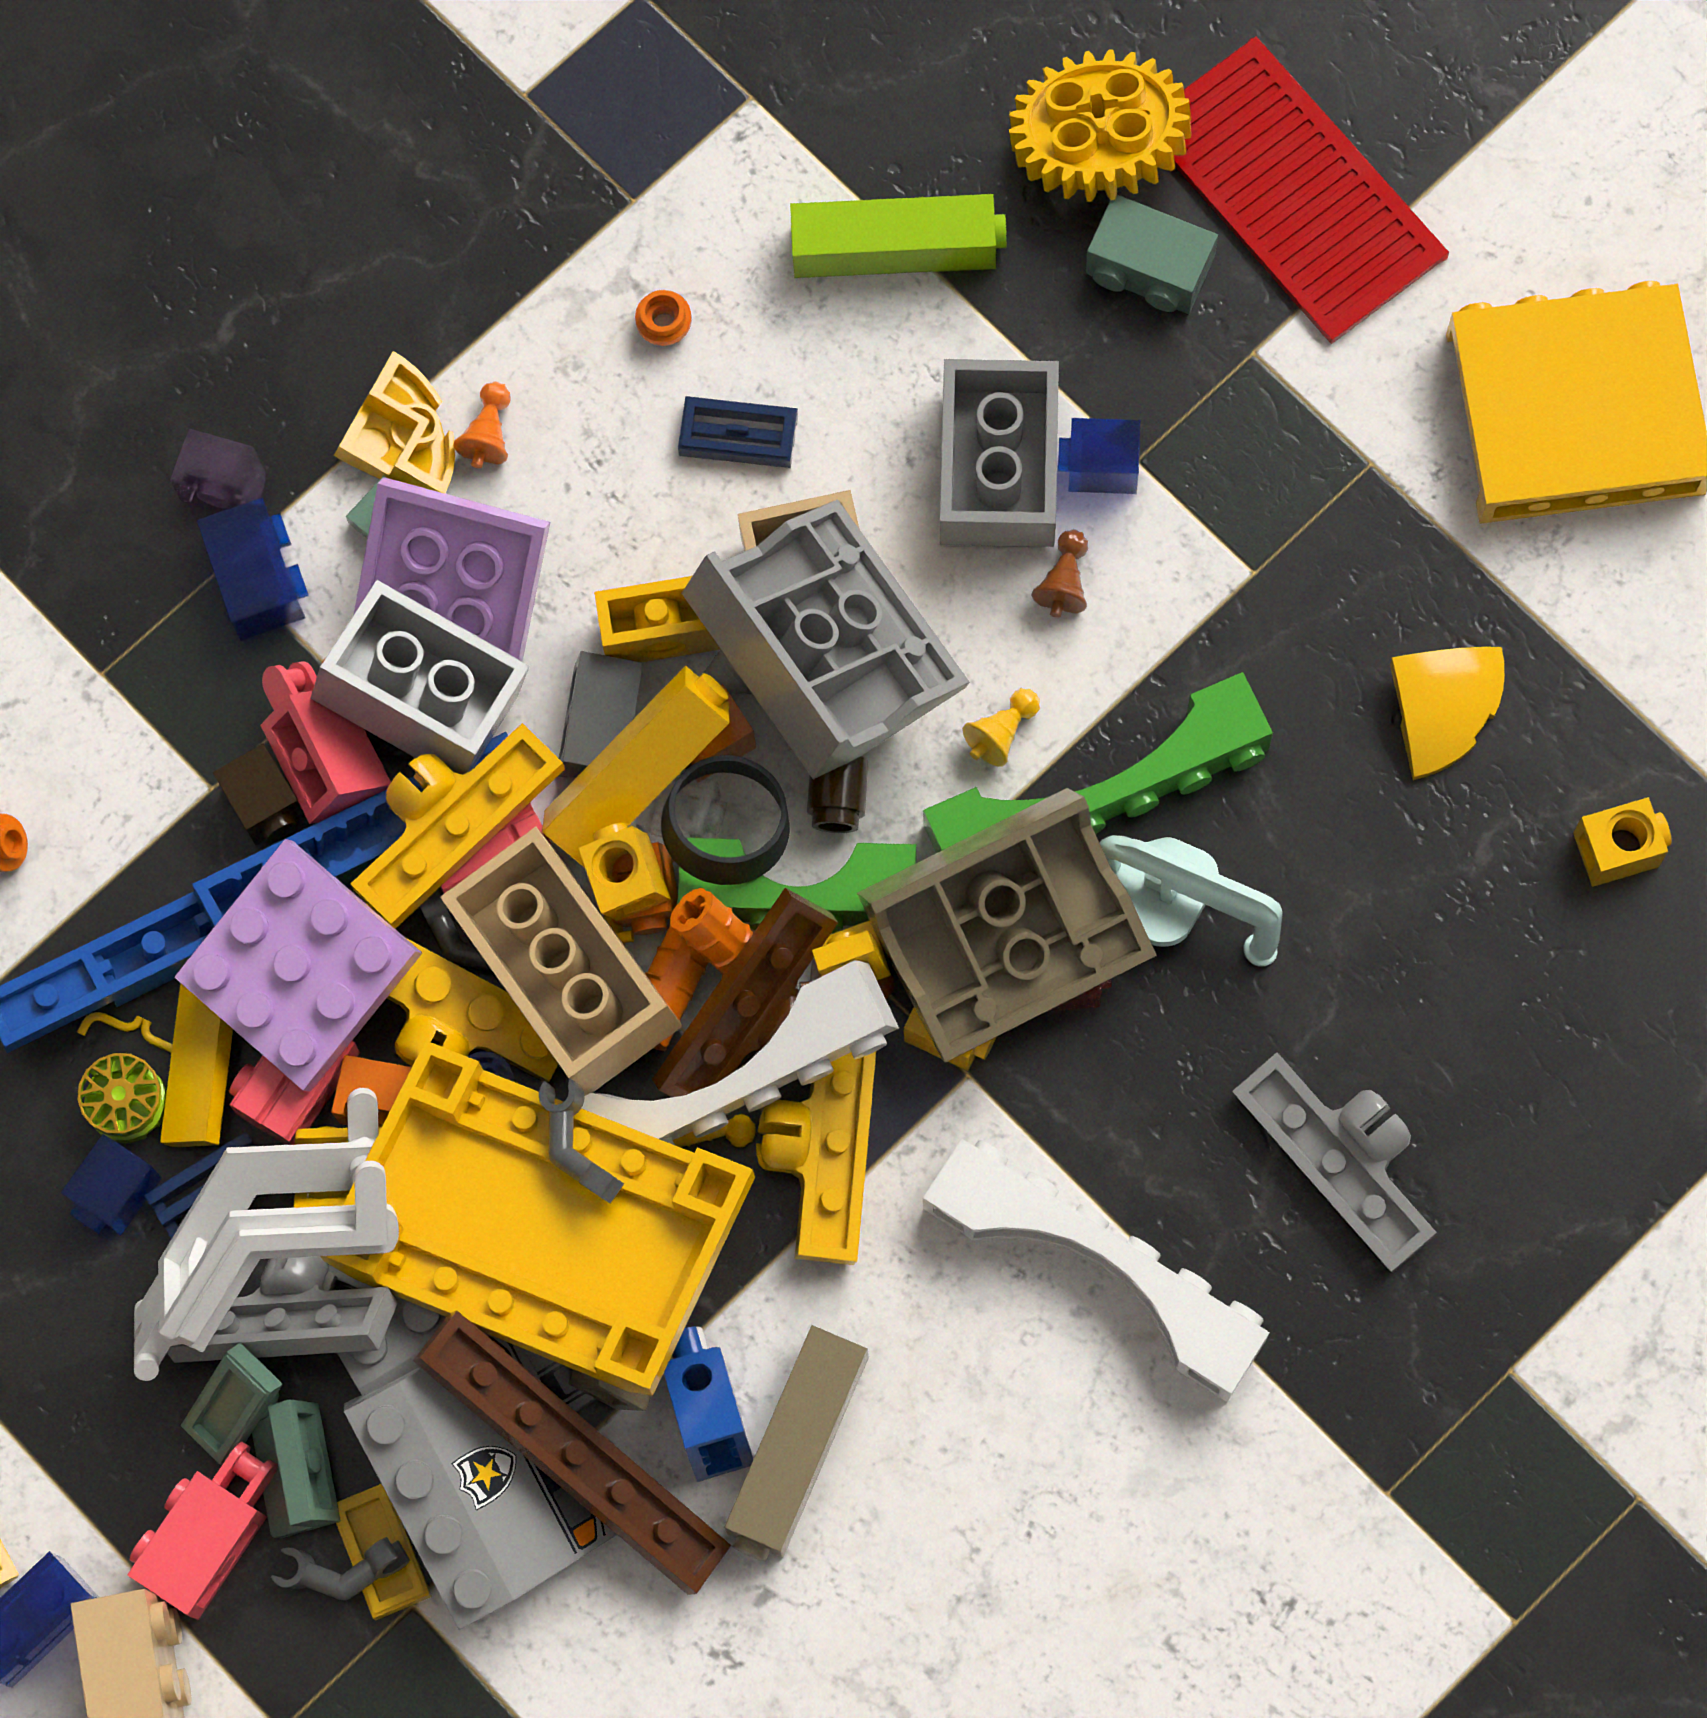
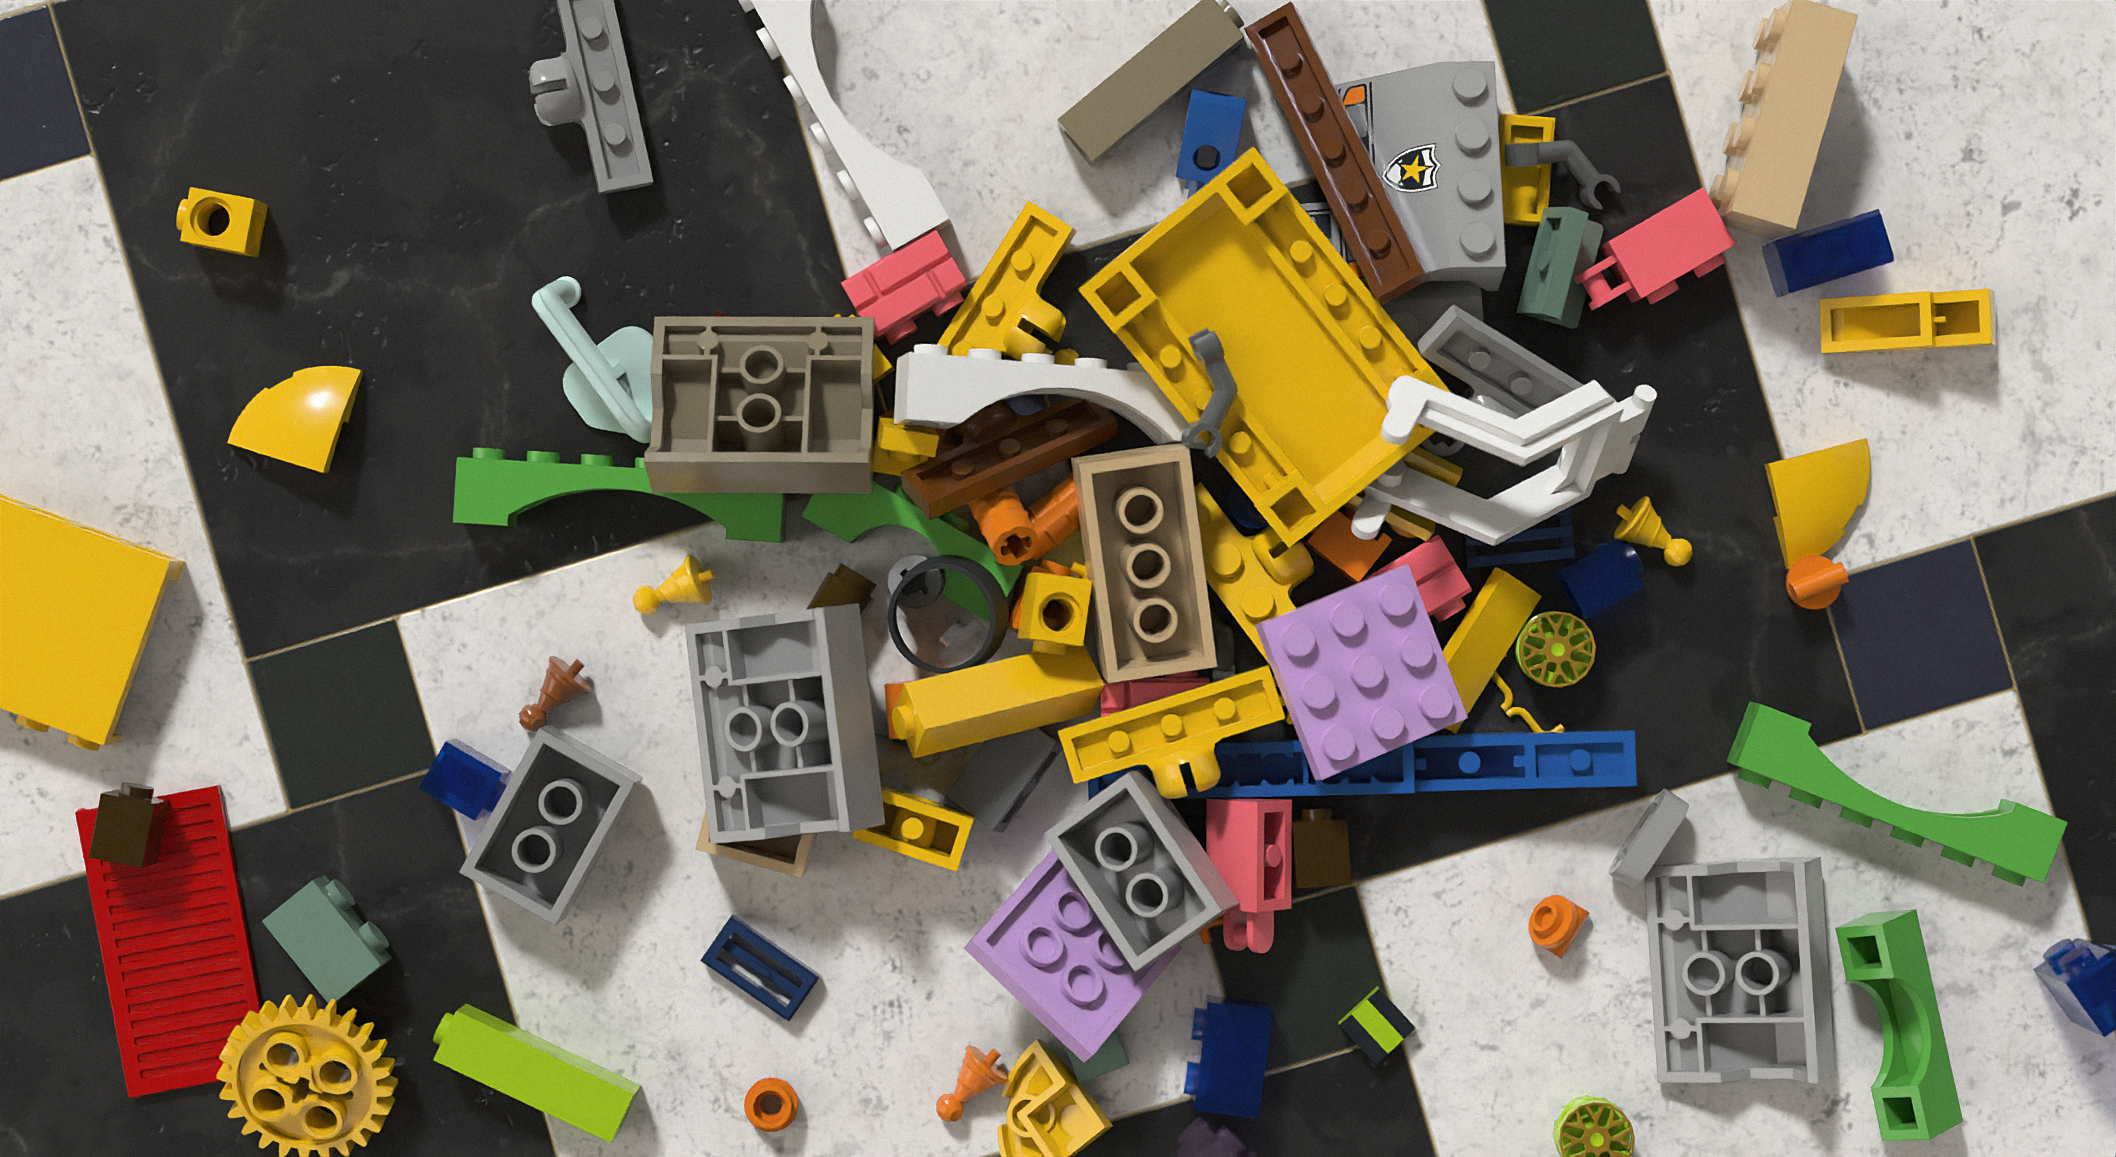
camera: 155 degrees left, 15 degrees up
sand green tile [181,1343,283,1466] -> none
none -> dark brown brick [88,782,170,868]
none -> coral brick [841,228,969,345]
none -> light grey wheel [887,555,944,609]
none -> tile [1338,986,1416,1064]
none -> yellow piece [1614,496,1693,566]

